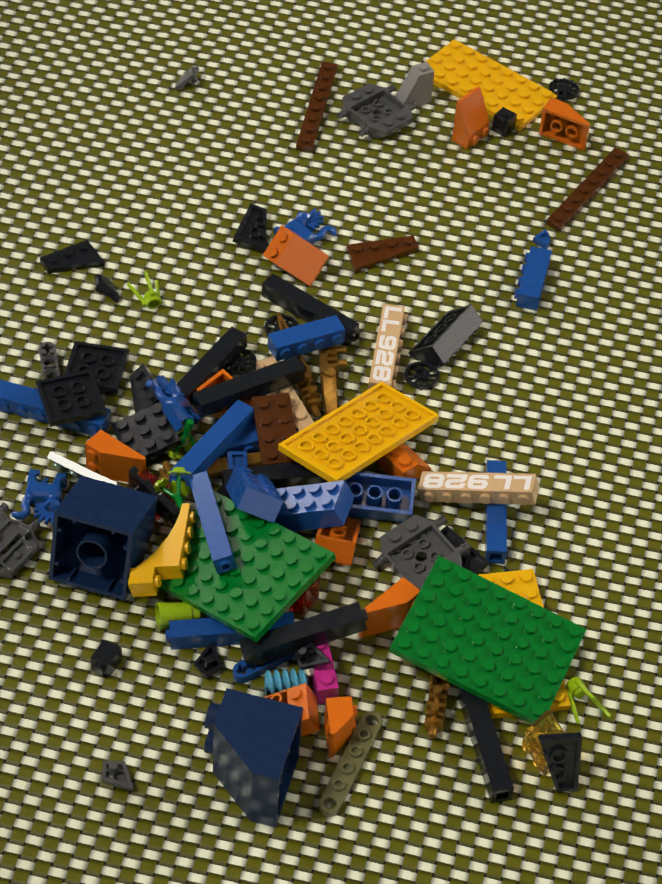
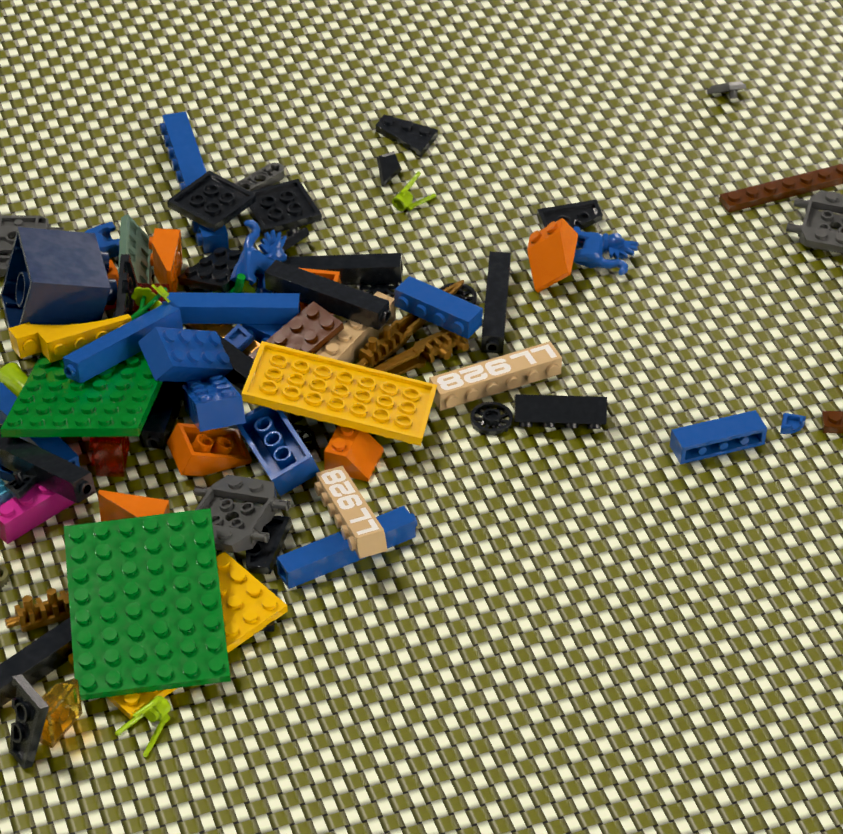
camera: 60 degrees right, 5 degrees down
reddish brown wing [346,235,419,274] -> none

